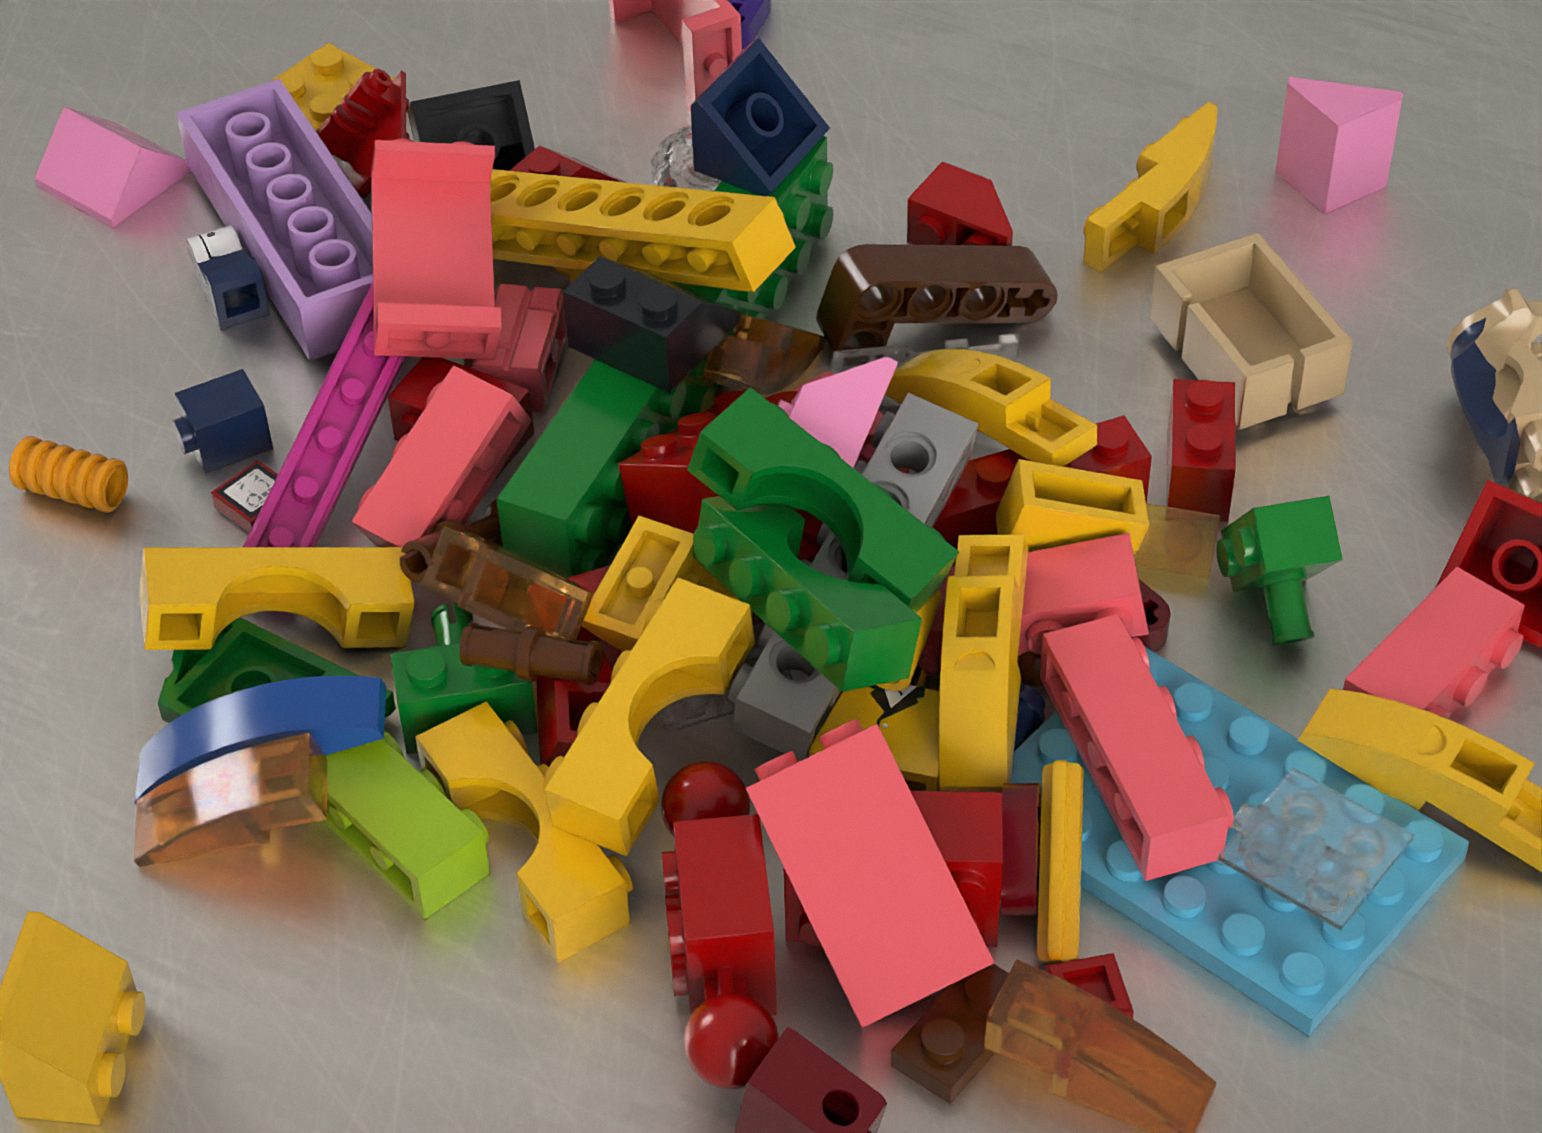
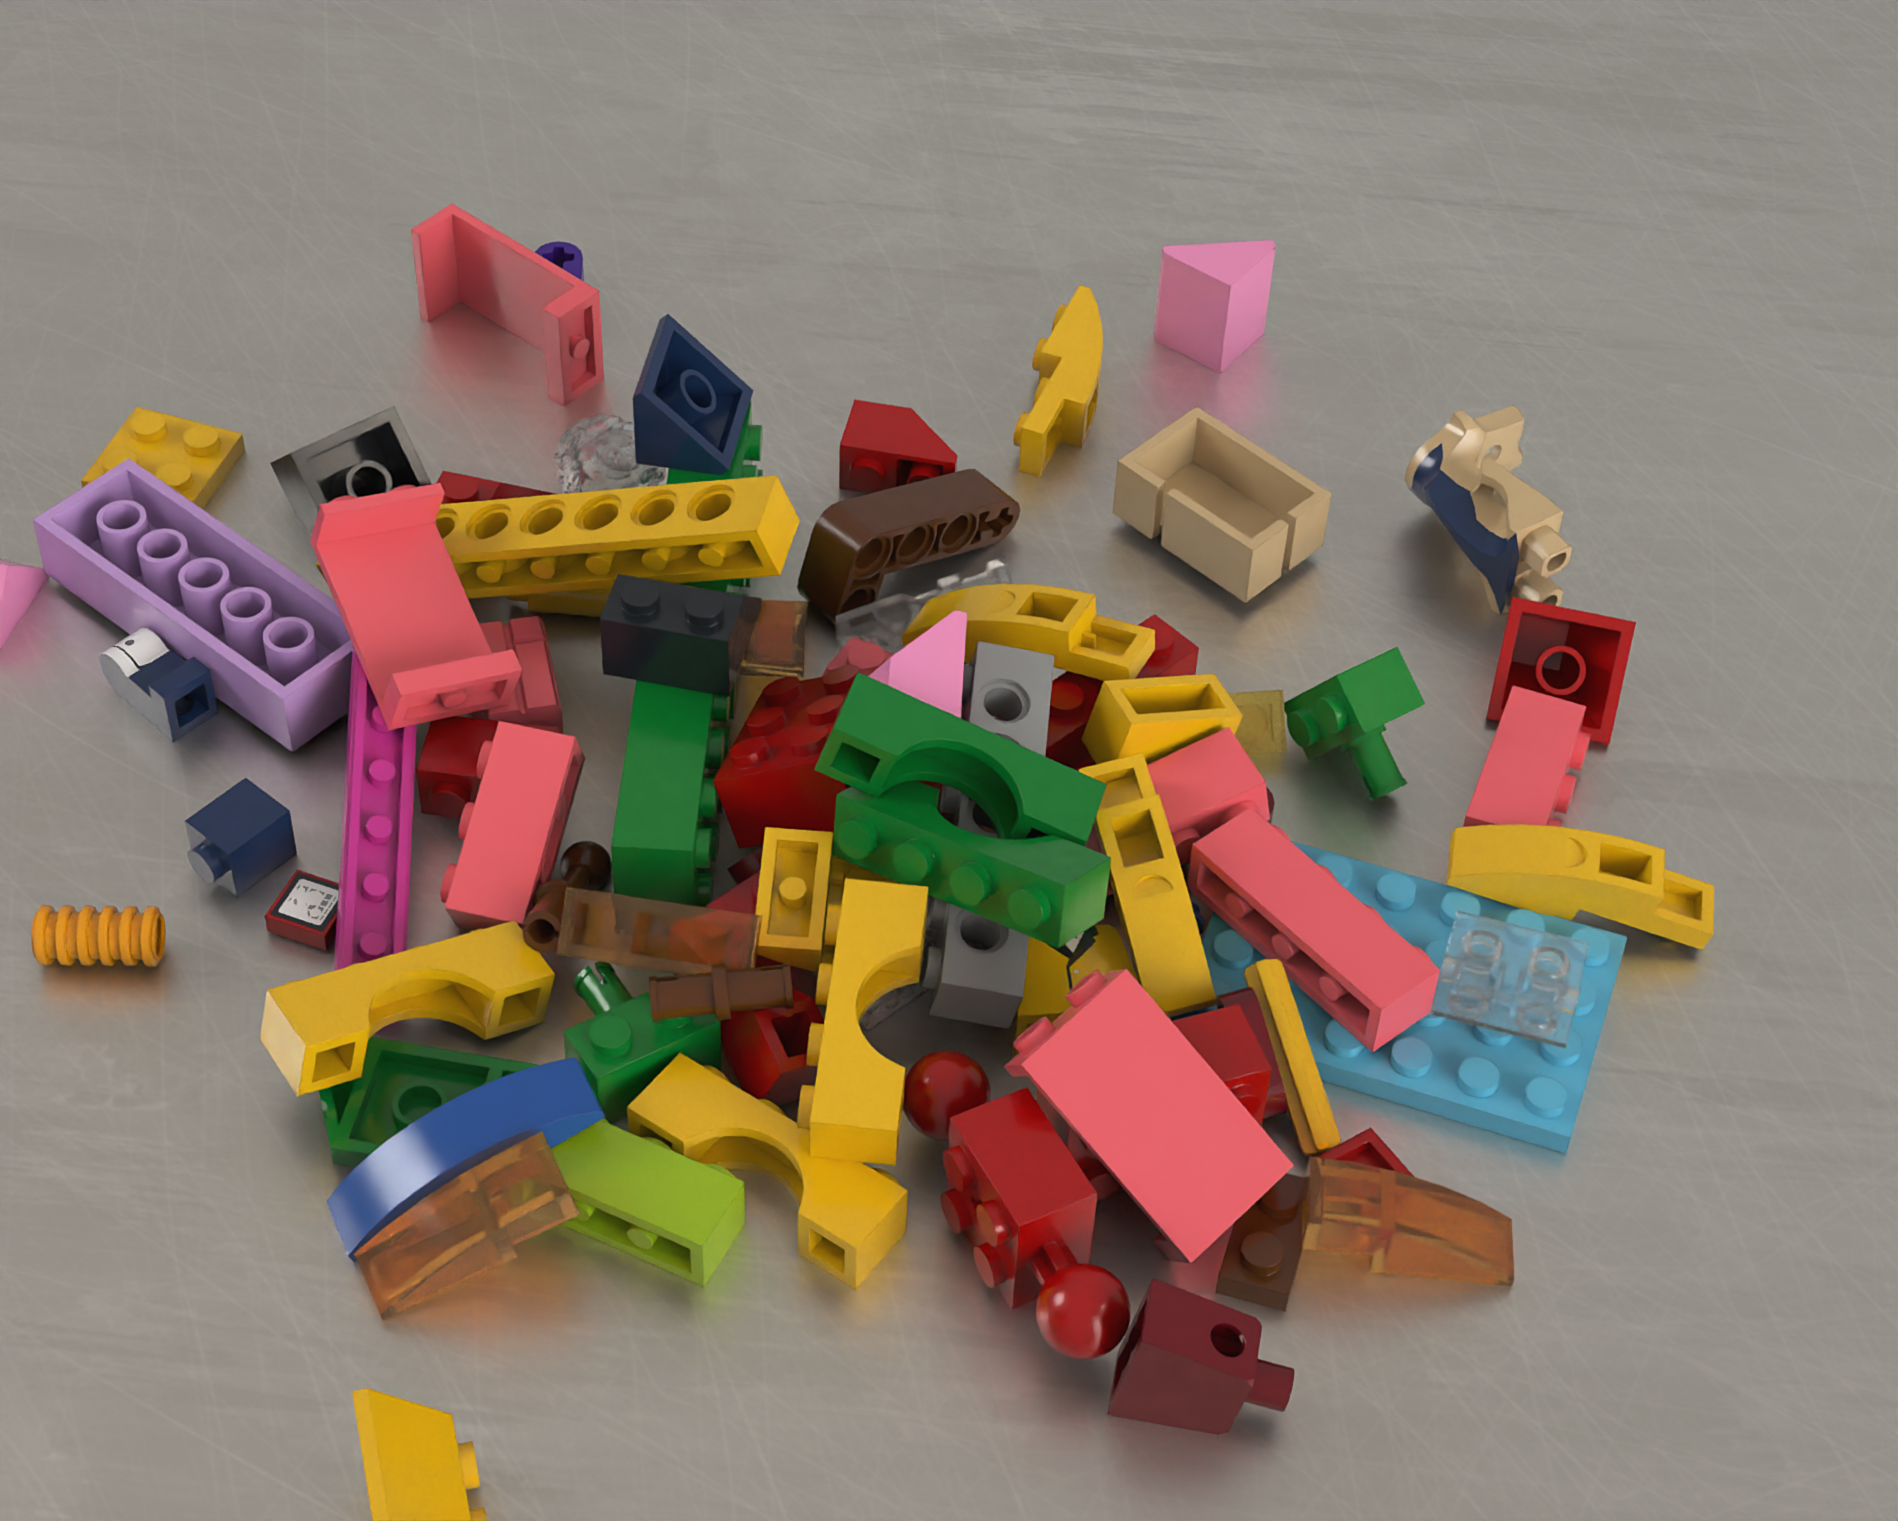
camera: 25 degrees left, 0 degrees up
red hinge [316,68,409,199] -> none
red brick [1166,379,1236,522] -> none

